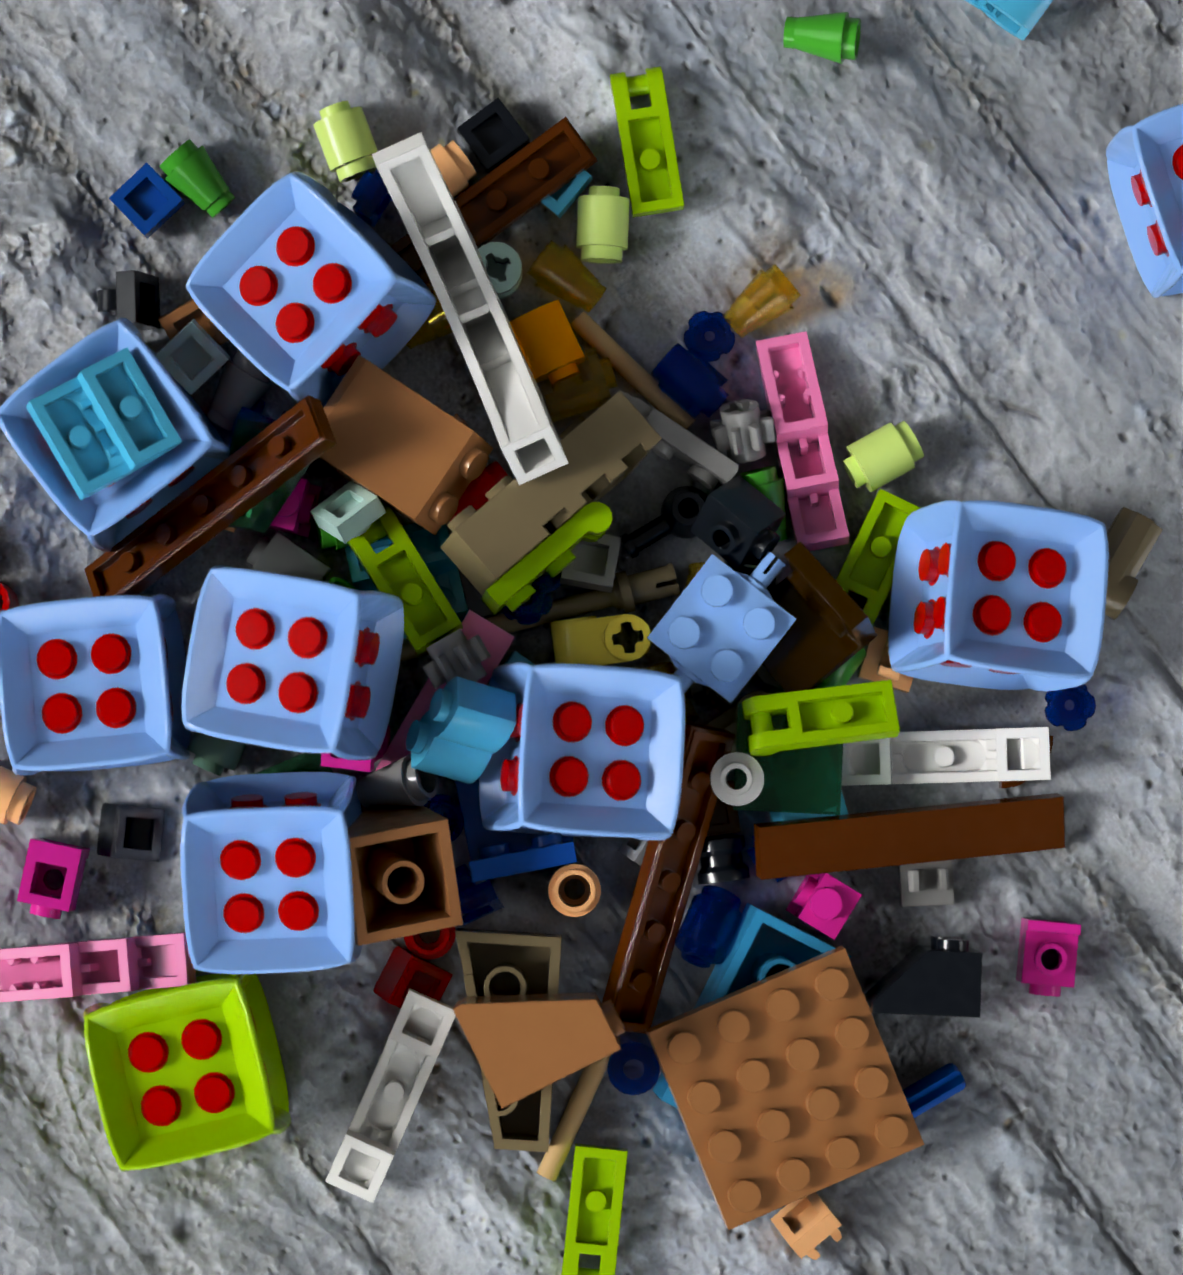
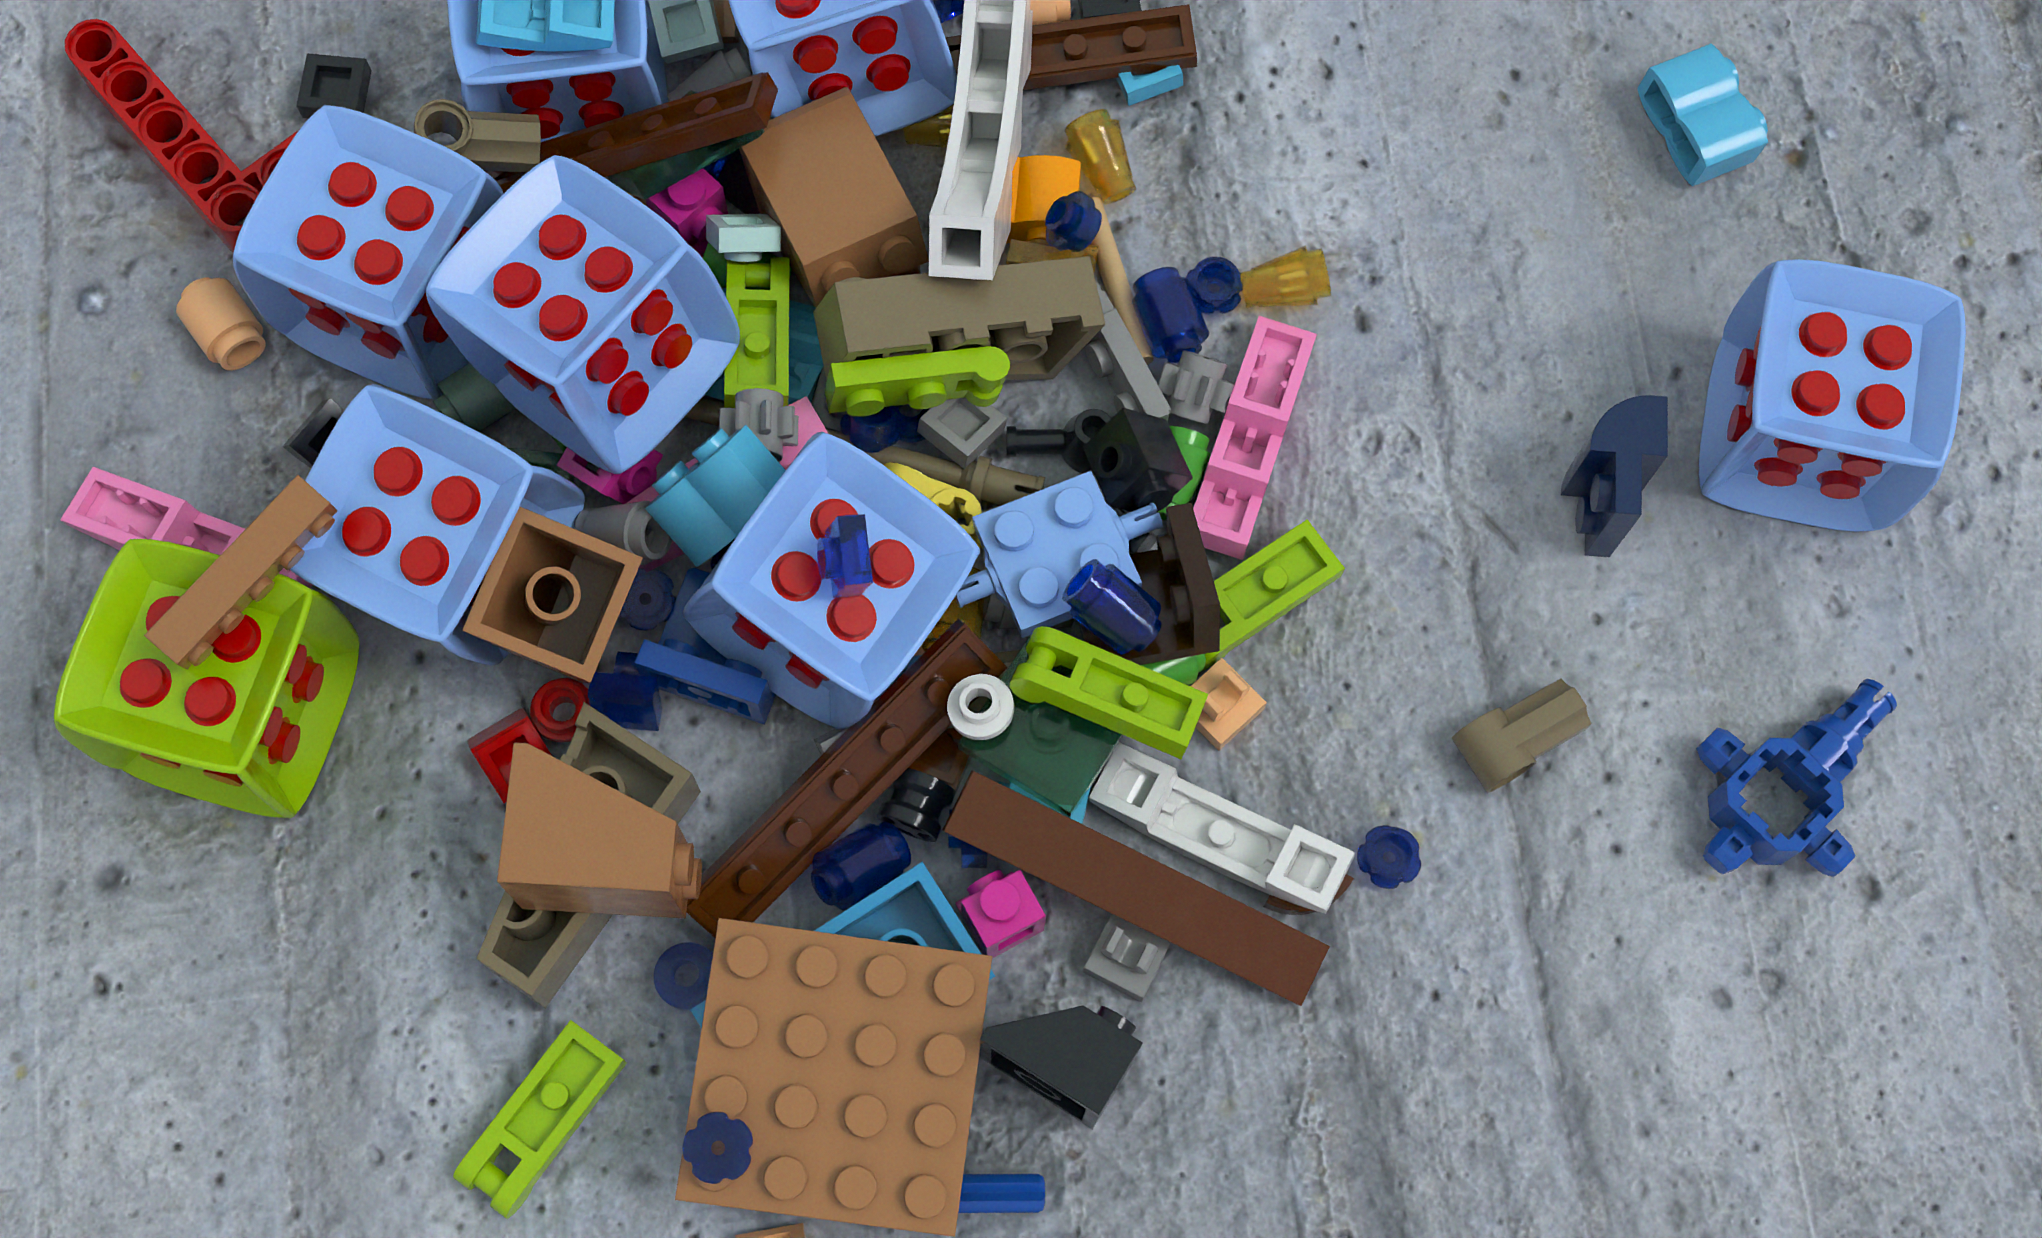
camera: 30 degrees right, 15 degrees down
dark pink brick [17,838,90,919] -> none
white slope [325,988,456,1203] -> none
light aqua wheel [478,242,523,300] -> none
tan bar [537,1036,621,1181] -> none
light nougat brick [548,863,601,917] -> none
yellowish green brick [576,186,630,264] -> none
lime plate [609,66,684,218] -> none
bright green cone [783,12,861,64] -> none
yellowish green brick [842,421,924,492] -> none
light blue piece [888,500,1109,692] -> none
dark pink brick [1016,918,1081,997] -> none
none -> medium nougat piece [144,475,338,669]
none -> dark tan piece [413,99,541,172]
none -> clear blue plate [682,1112,753,1184]
none -> clear blue plate [817,514,873,598]
none -> clear blue plate [1045,191,1102,252]
none -> clear blue brick [1062,559,1162,655]
none -> dark blue brick [1561,395,1668,557]

